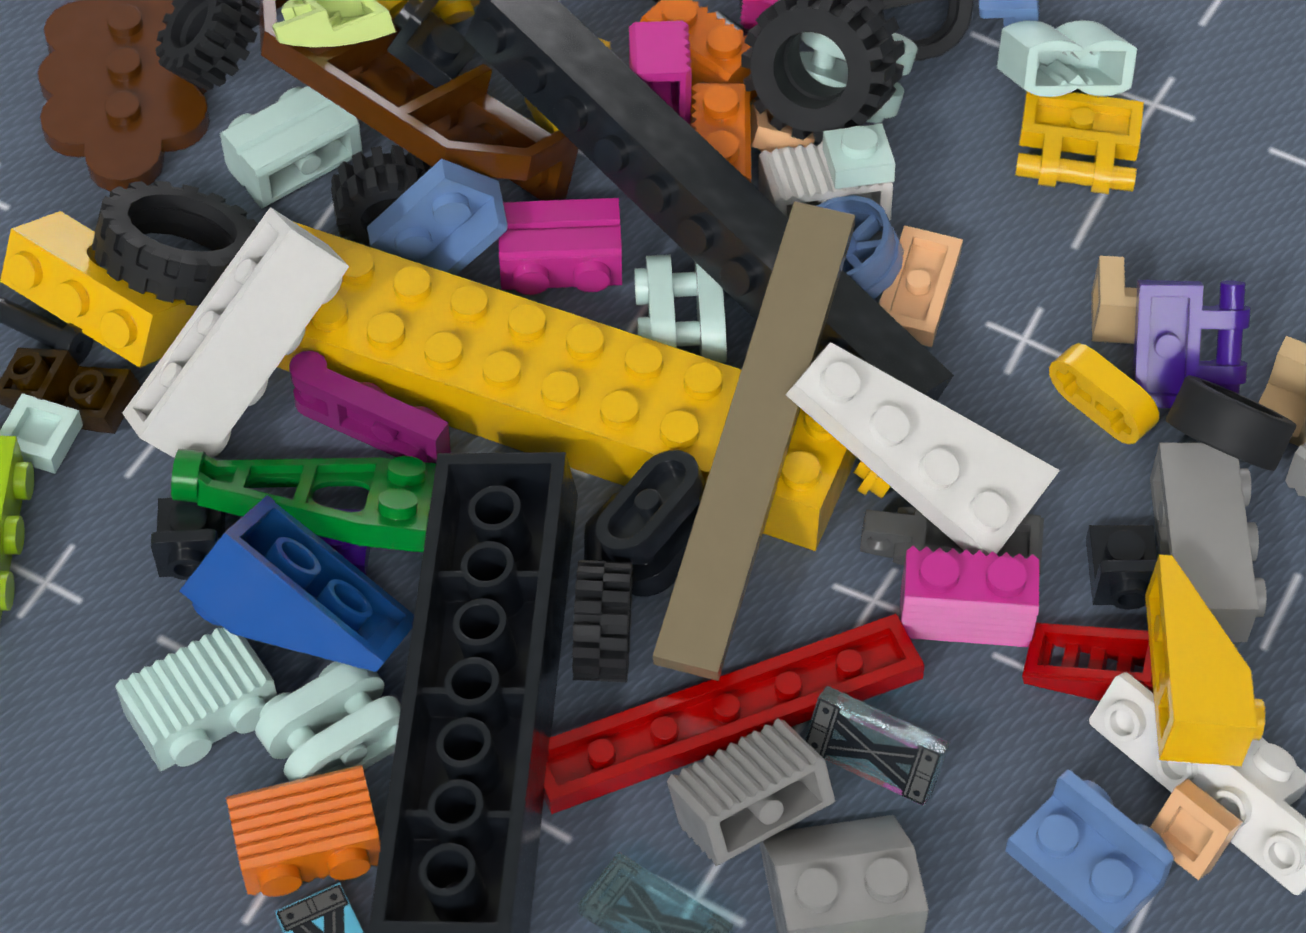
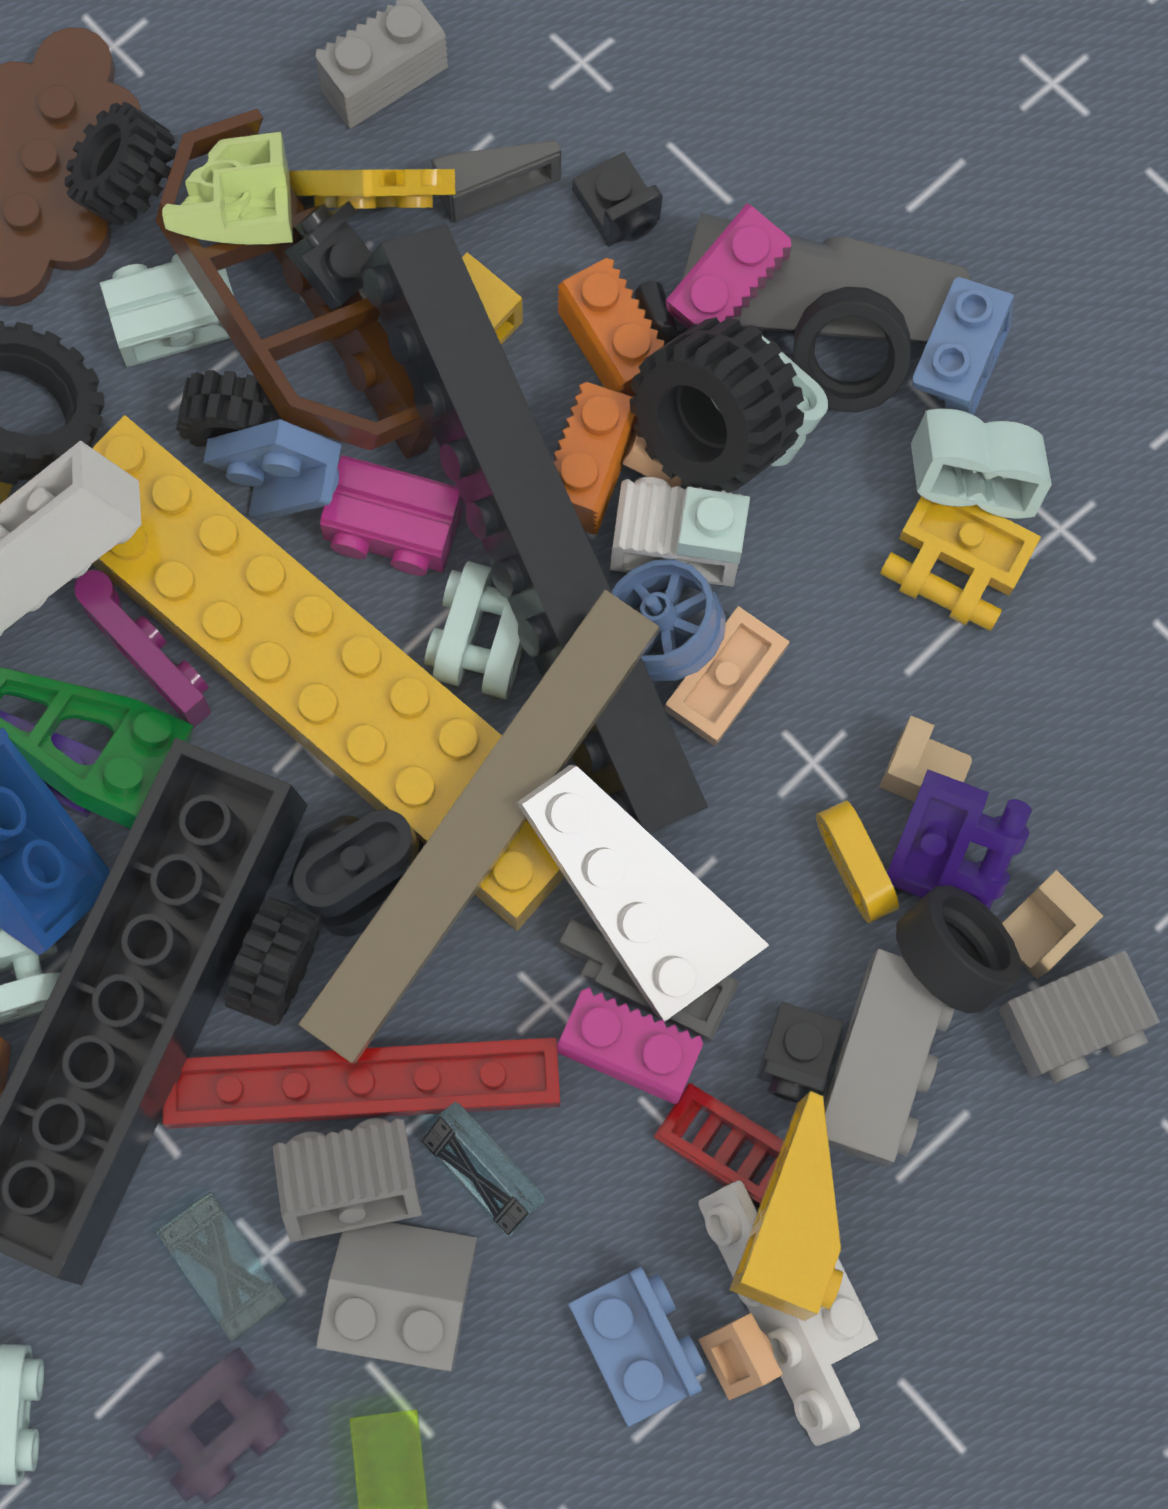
camera: 15 degrees right, 20 degrees up
dark pink brick [629,21,692,126] -> none

